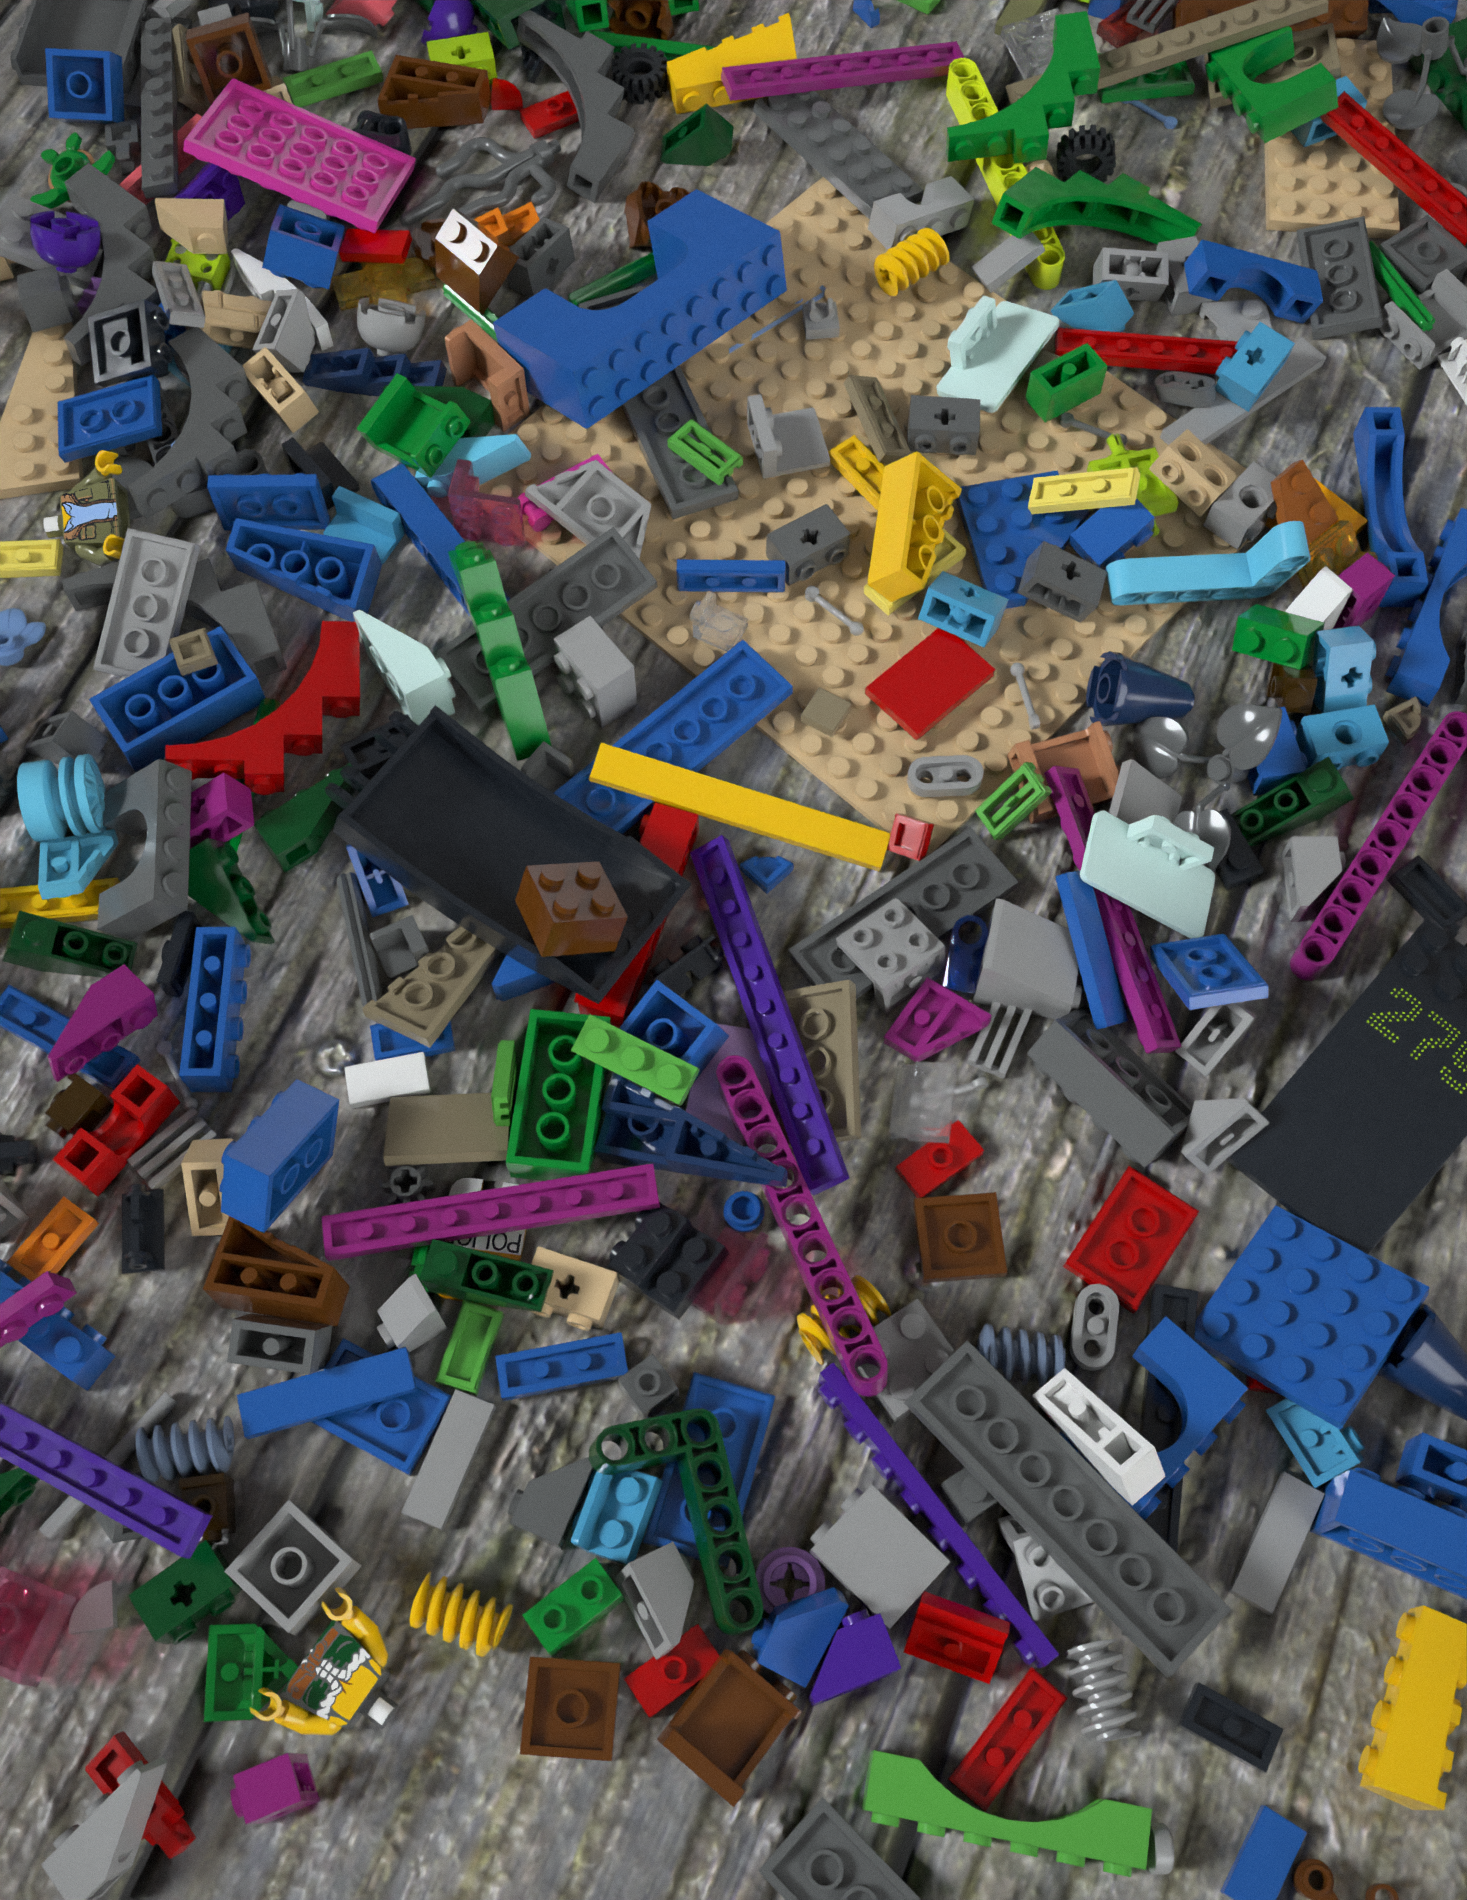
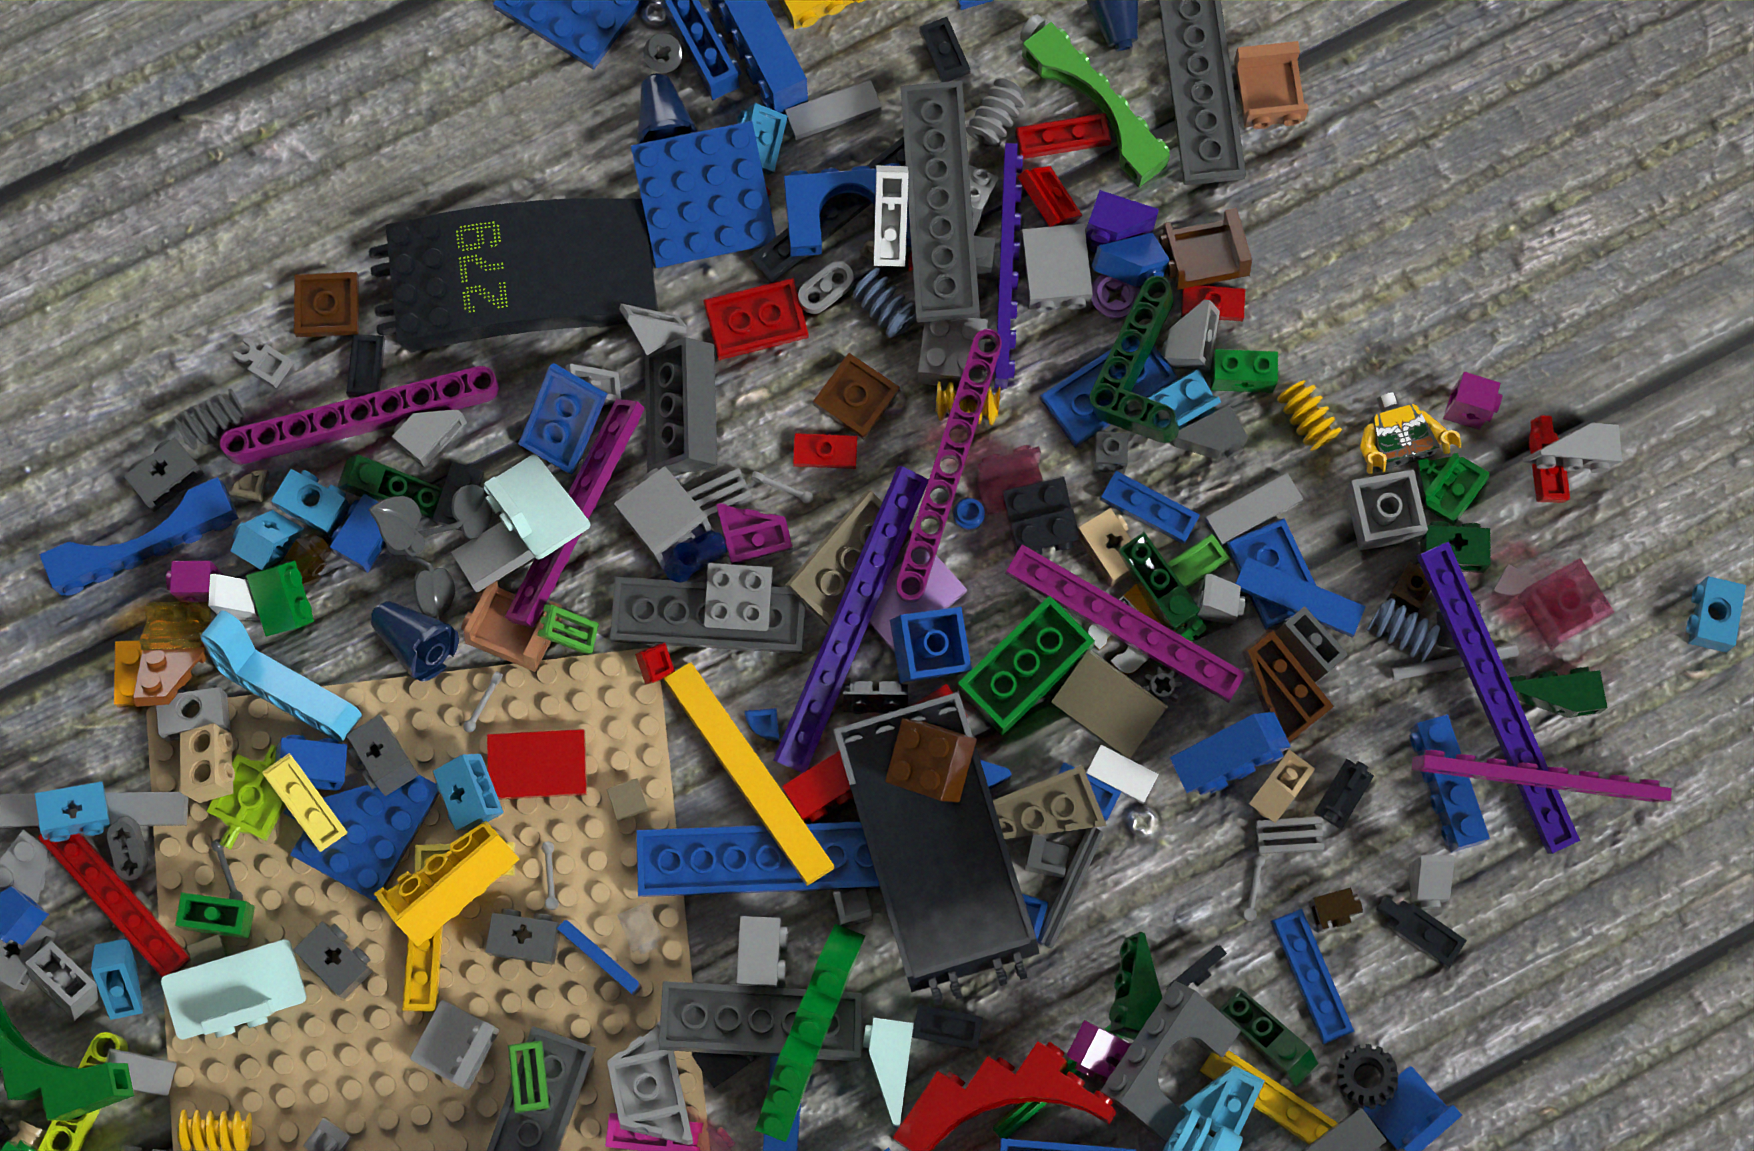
camera: 140 degrees left, 10 degrees up
orange plate [7,1196,99,1282] -> none
magenta slope [48,964,158,1082] -> none
red arch [52,1064,181,1197] -> none
blue brick [179,927,251,1092] -> none
dark green slope [254,763,356,873] -> none
bright green tile [491,1040,517,1126] -> none
reddish brown plate [520,1656,621,1762] -> none
bright green plate [571,1014,700,1106] -> none
dark blue wedge [594,1072,788,1188] -> none
dark tan tile [844,375,912,464] -> none
clear plate [889,1061,957,1143] -> none
light grey plate [907,755,984,797] -> none
blue tile [1056,870,1128,1030] -> none
blue arch [1353,407,1428,607] -> none

